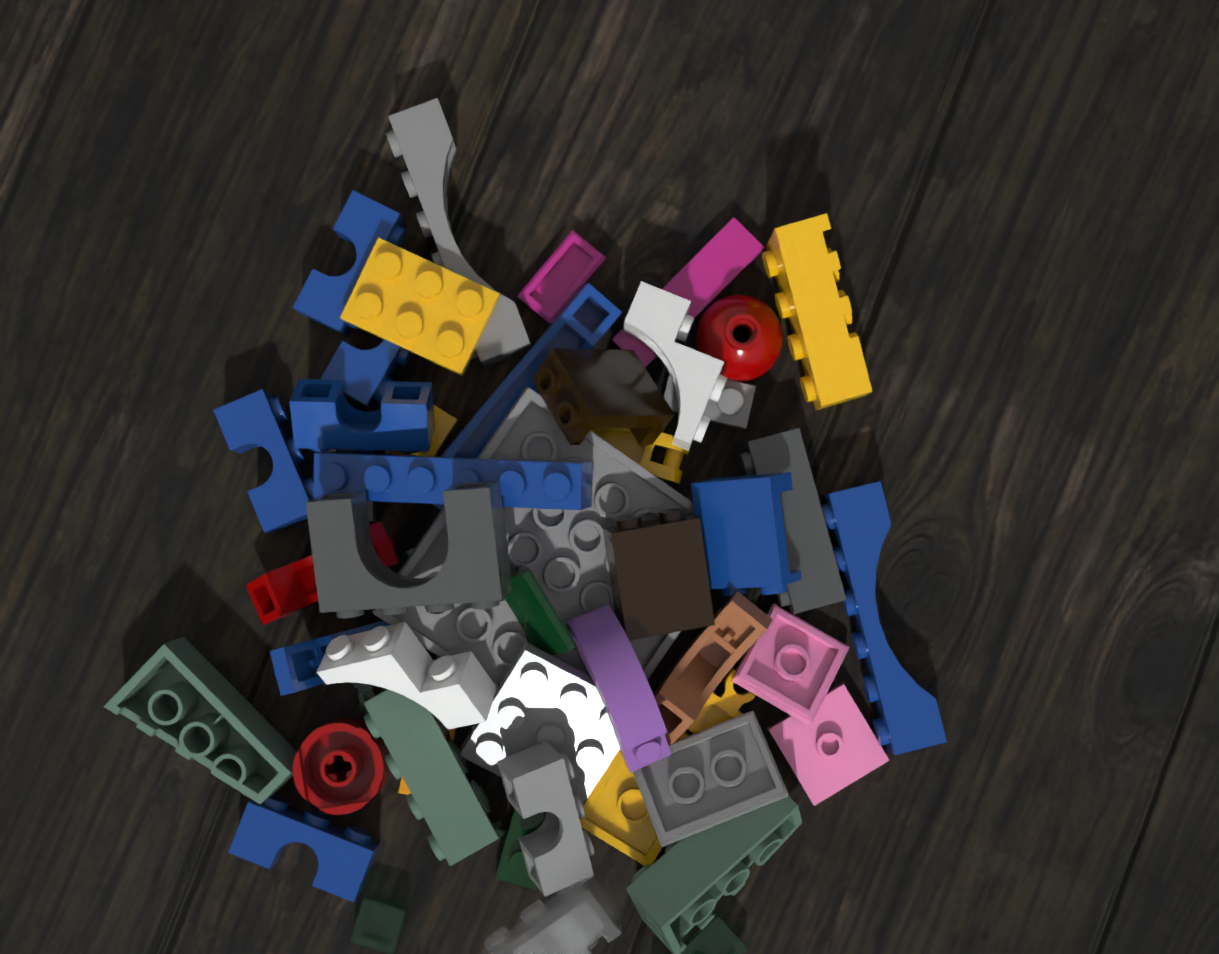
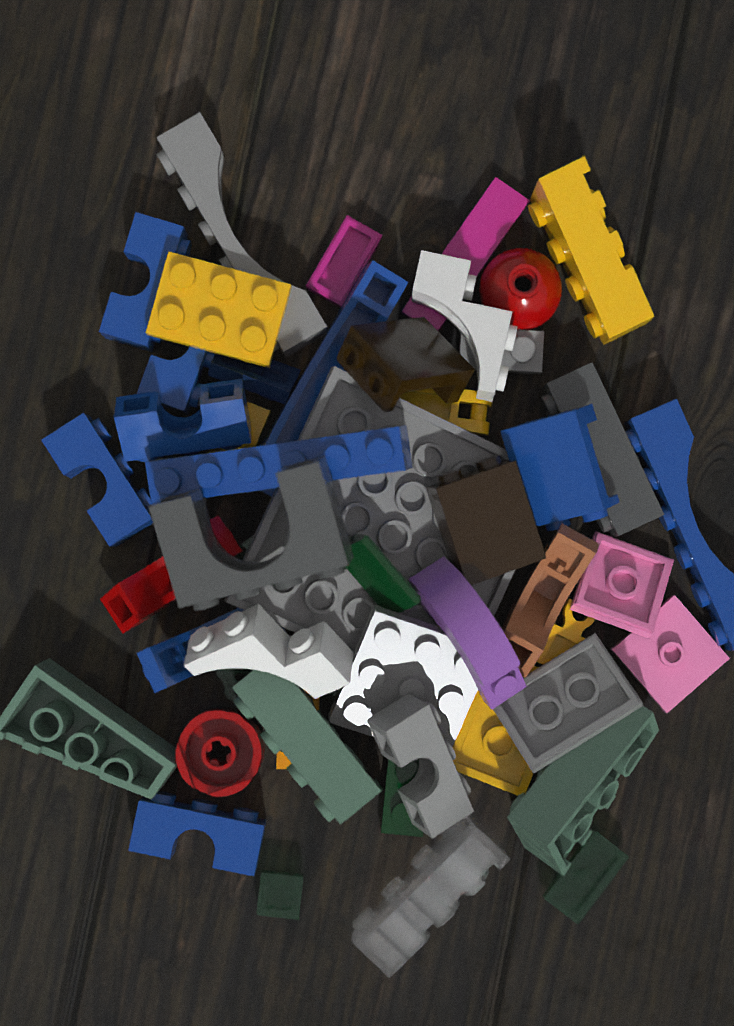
camera: 10 degrees left, 0 degrees up
none -> dark blue plate [208,354,301,405]

